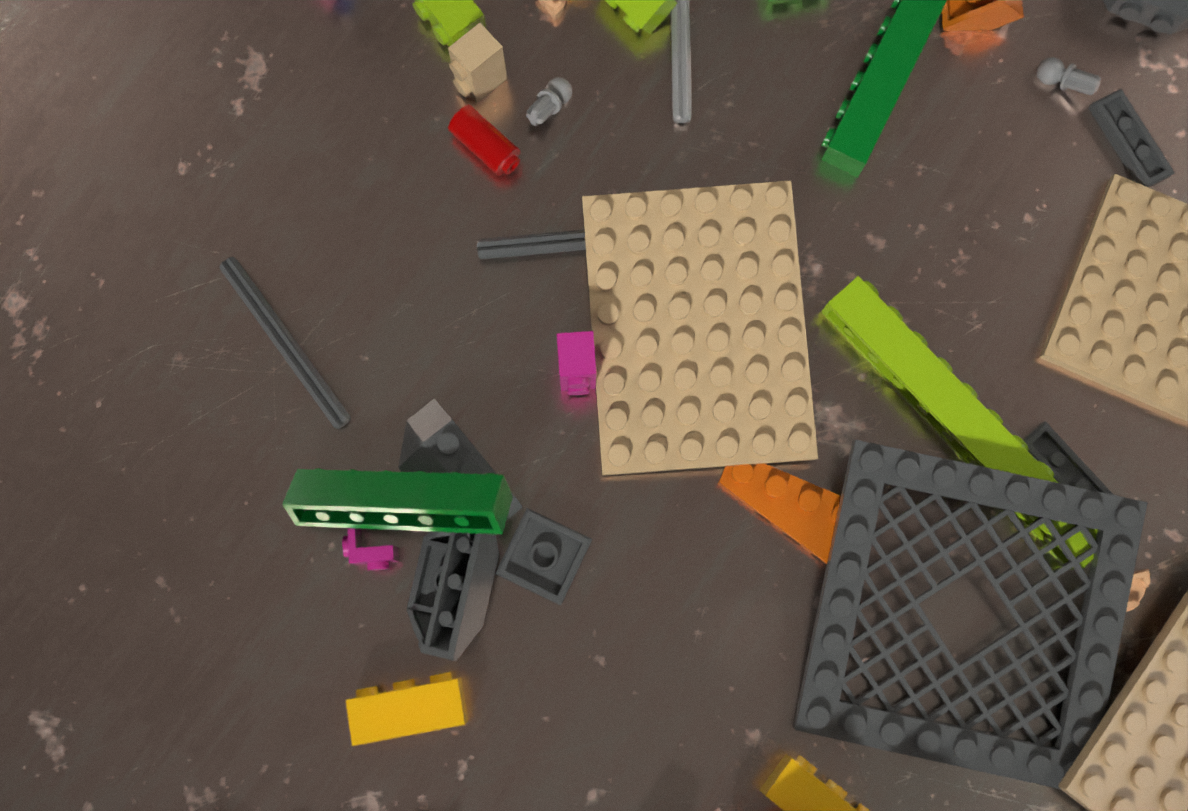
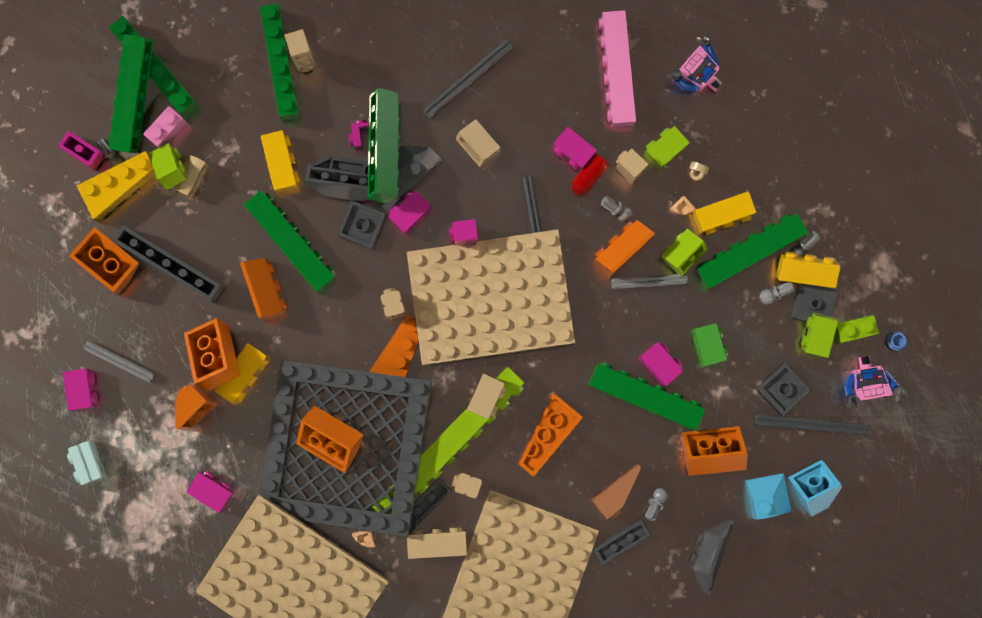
camera: 85 degrees right, 5 degrees up
none -> orange slope [240,258,287,321]
none -> green brick [243,190,336,294]
none -> green brick [259,3,301,122]
none -> tan brick [285,29,316,72]
none -> orange slope [296,405,364,473]
none -> tan brick [380,288,406,320]
none -> dark pink brick [388,190,432,235]
none -> tan brick [407,527,467,559]
none -> tan brick [452,472,482,498]
none -> tan brick [456,119,500,167]
none -> tan brick [467,374,506,419]
none -> orange wing [519,393,583,477]
none -> dark pink brick [552,126,597,171]
none -> nougat slope [592,465,641,519]
none -> orange slope [594,220,655,278]
none -> bright pink brick [598,10,636,127]
none -> dark pink brick [639,342,683,387]

